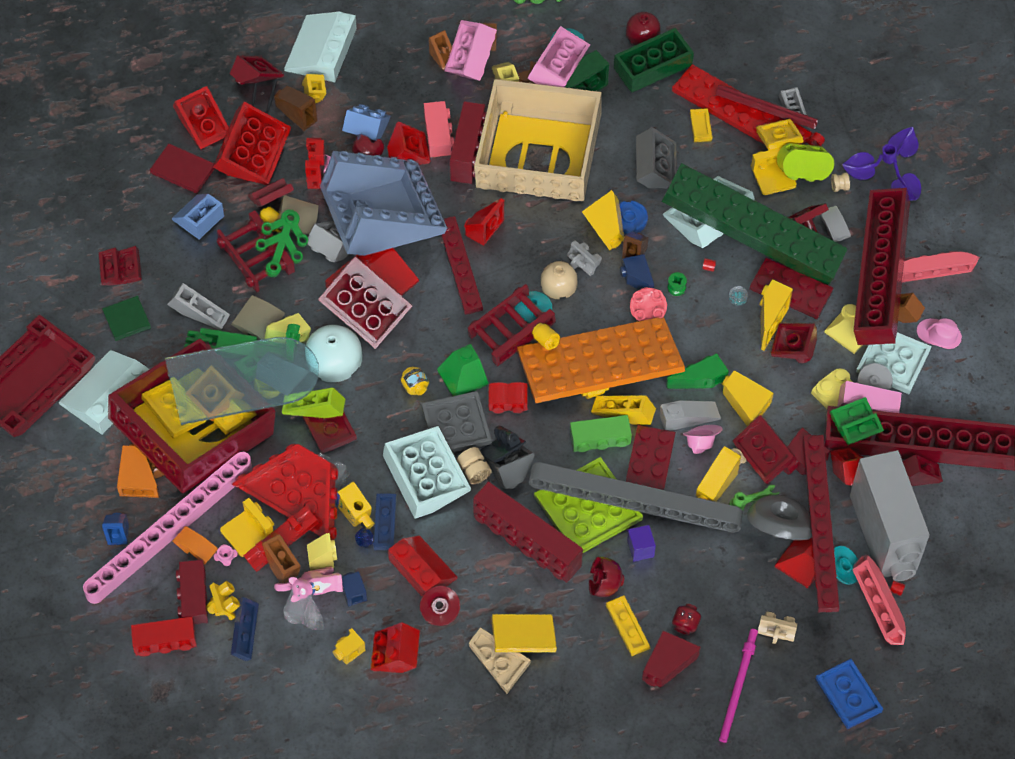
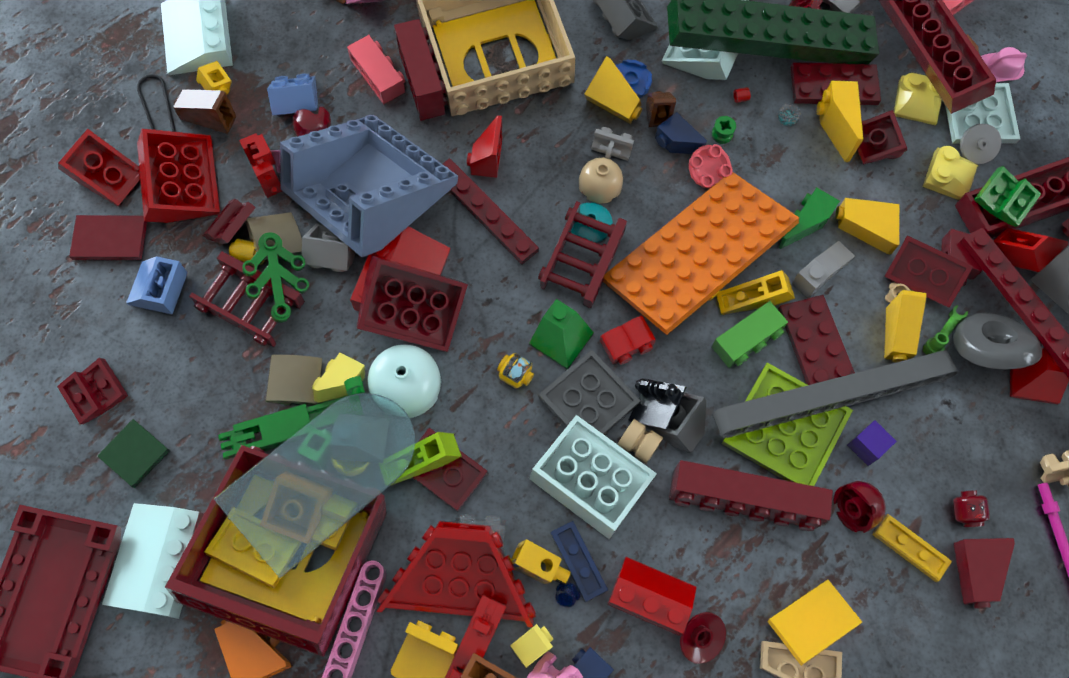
camera: 30 degrees left, 10 degrees up
light grey slope [167,283,230,330] -> none
dark red slope [230,55,284,84] -> none
red slope [387,122,431,165] -> none
yellow brick [532,323,560,350] -> none
bright pink piece [683,425,723,454] -> none
bright pink brick [838,381,902,413] -> none

